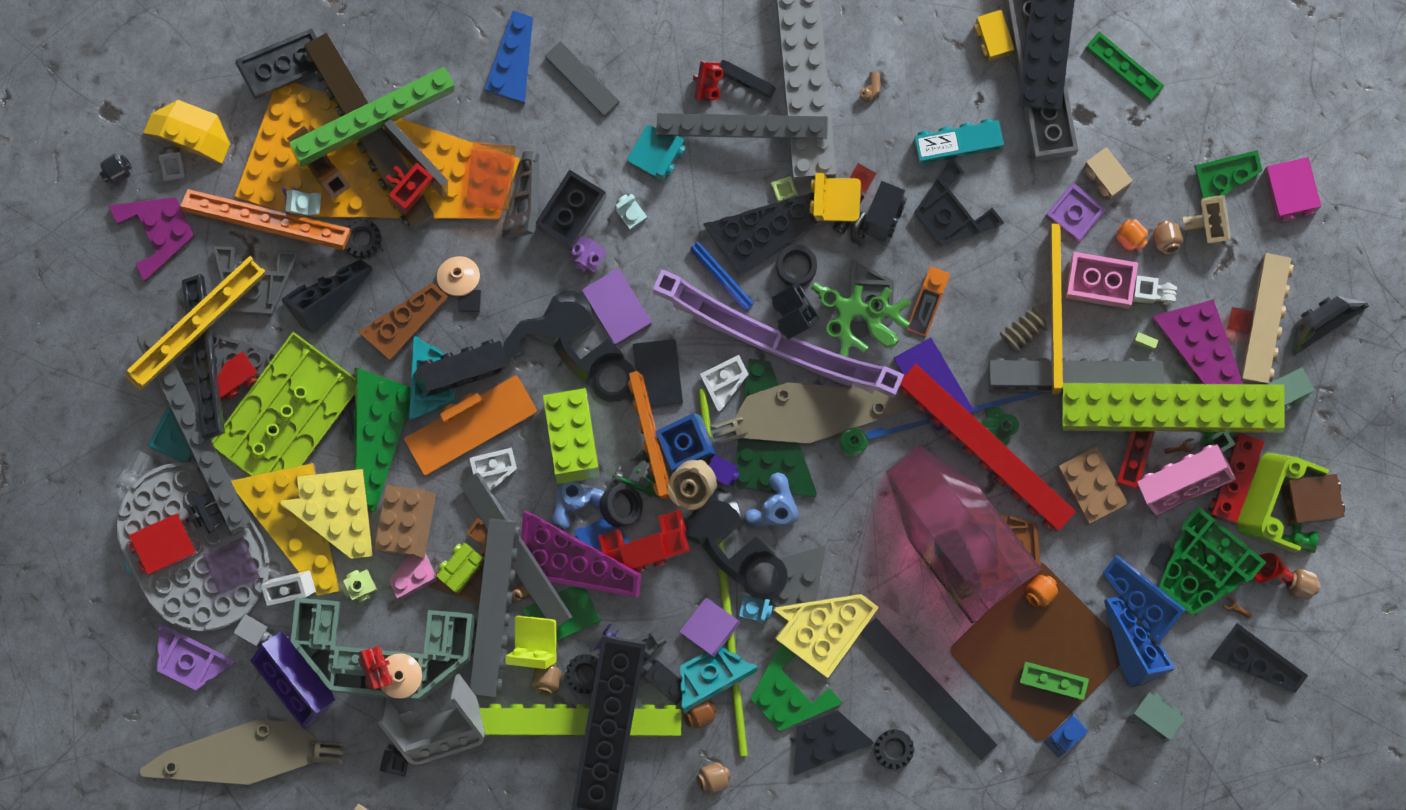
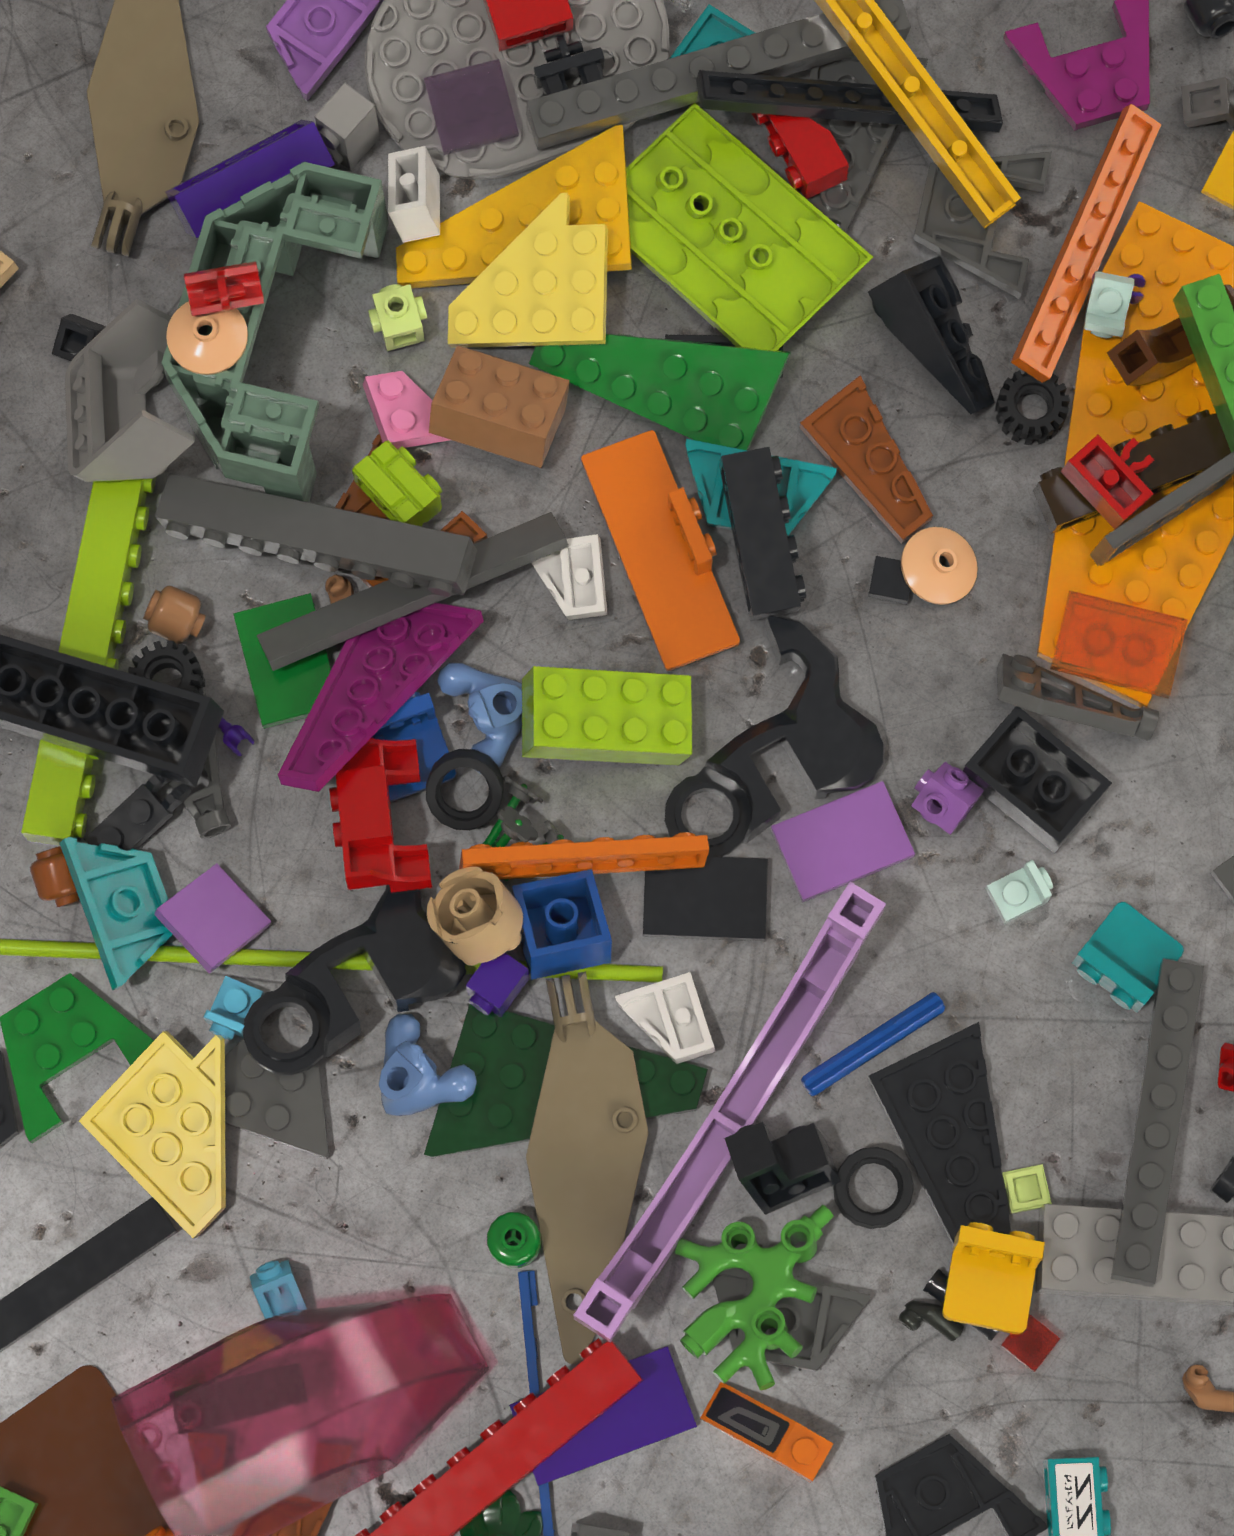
camera: 100 degrees right, 5 degrees down
neon yellow bracket [505,616,557,669] -> none
black brick [862,180,907,242] -> none
none -> medium azure bracket [250,1260,310,1333]

